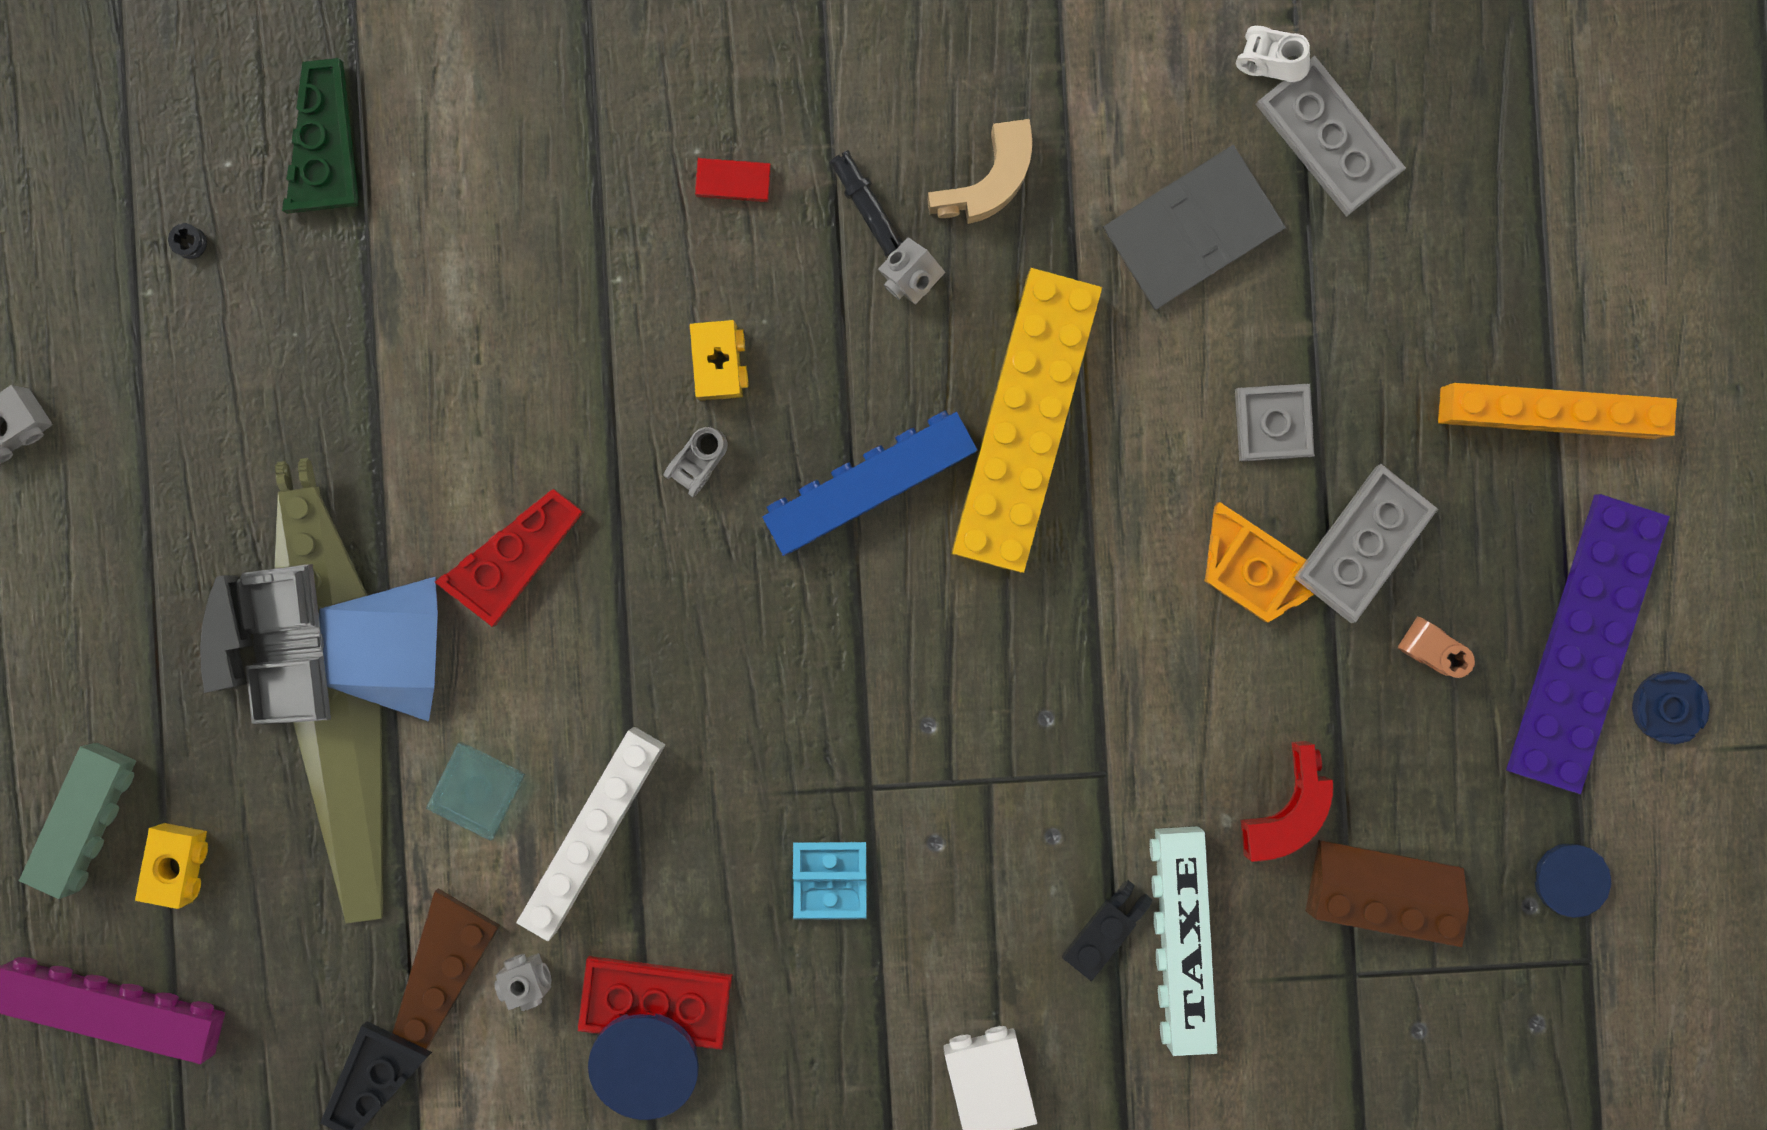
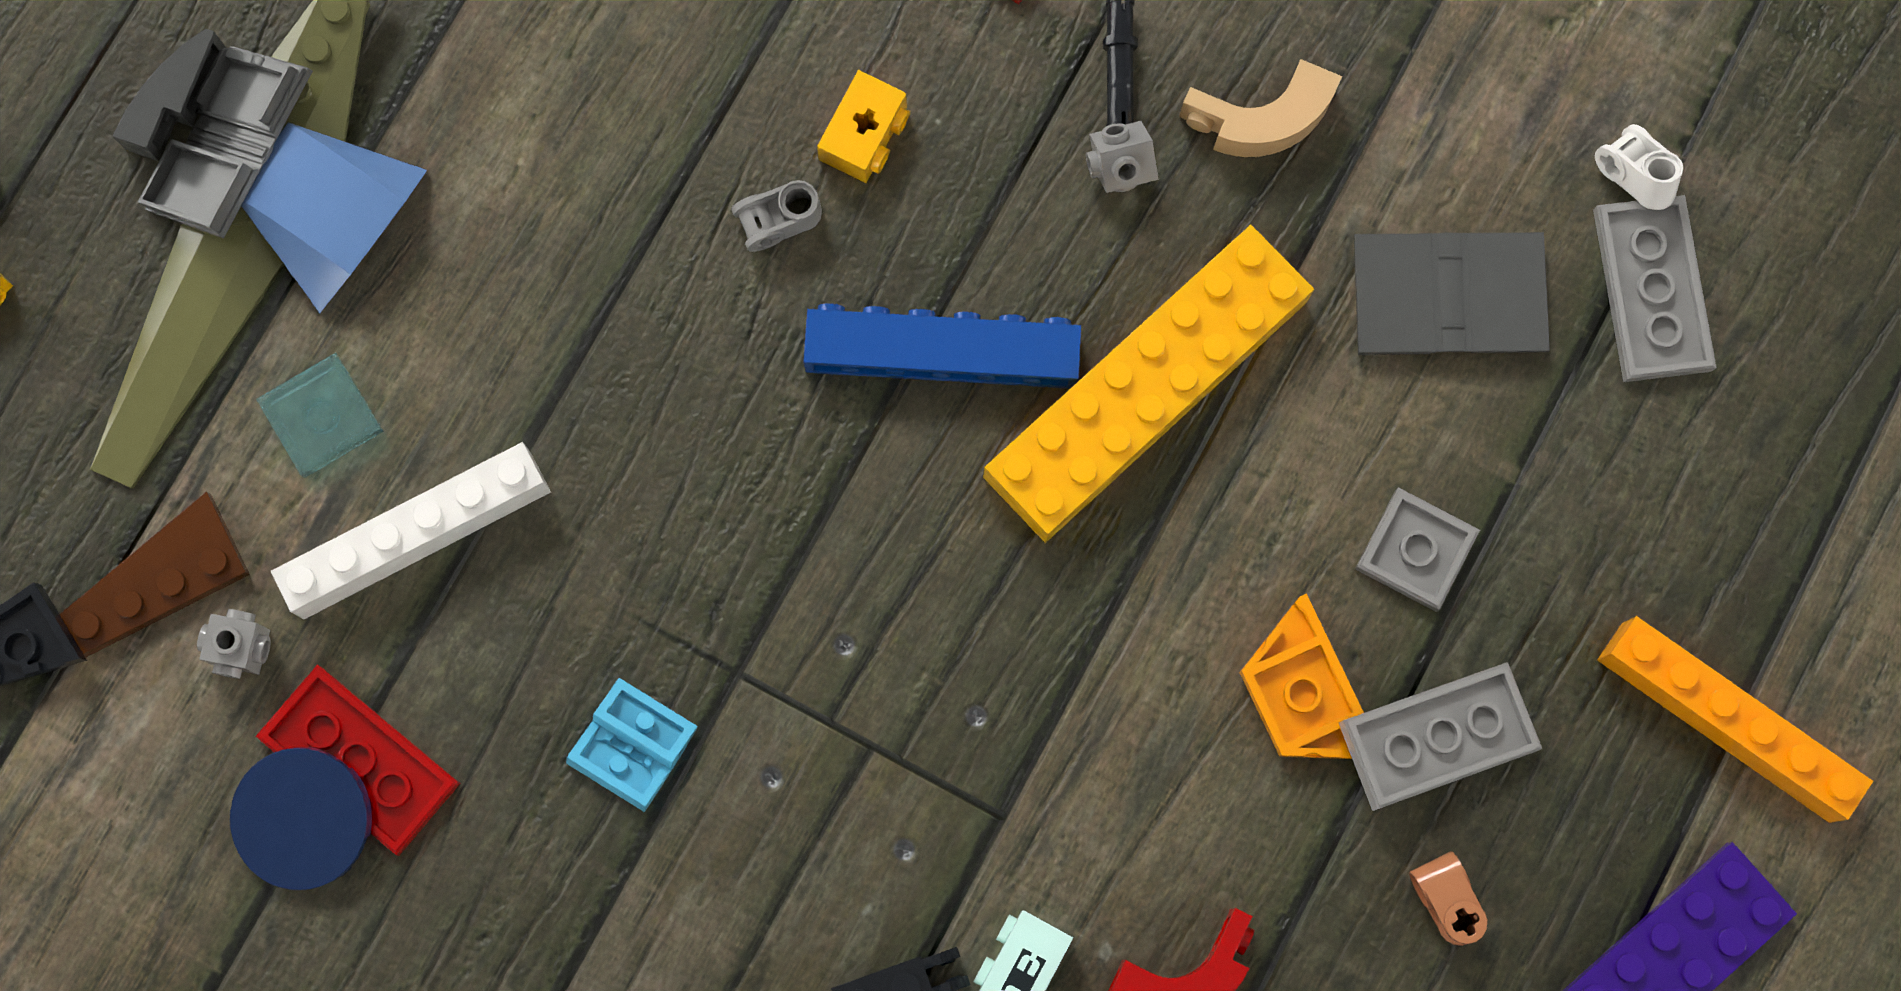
camera: 25 degrees right, 10 degrees down
red wing [435,489,584,627] -> none

